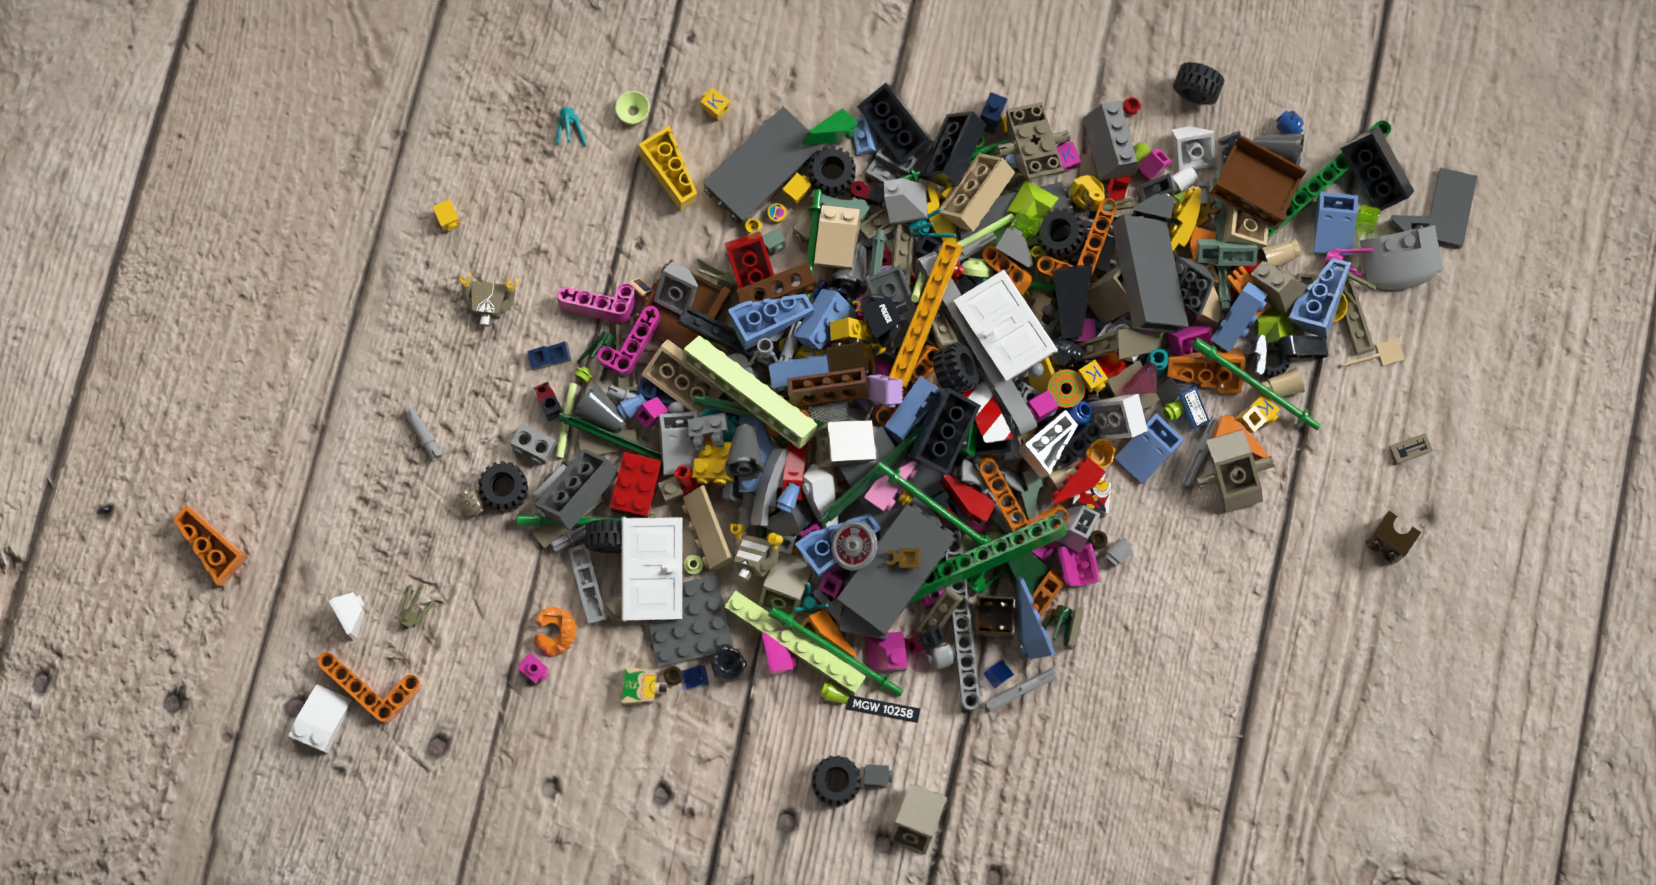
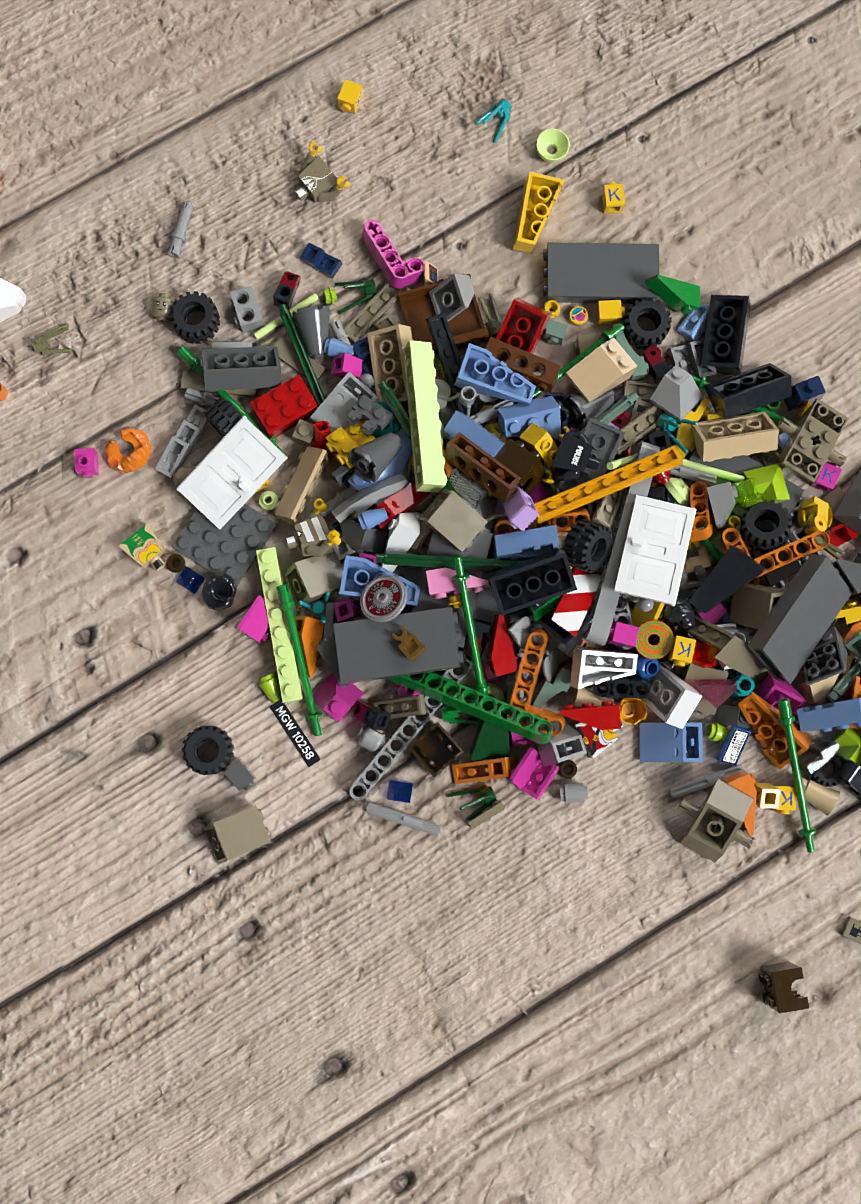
camera: 40 degrees right, 5 degrees up
dark pink beam [597,306,661,376] -> none
medium blue wedge [1016,576,1055,659] -> none

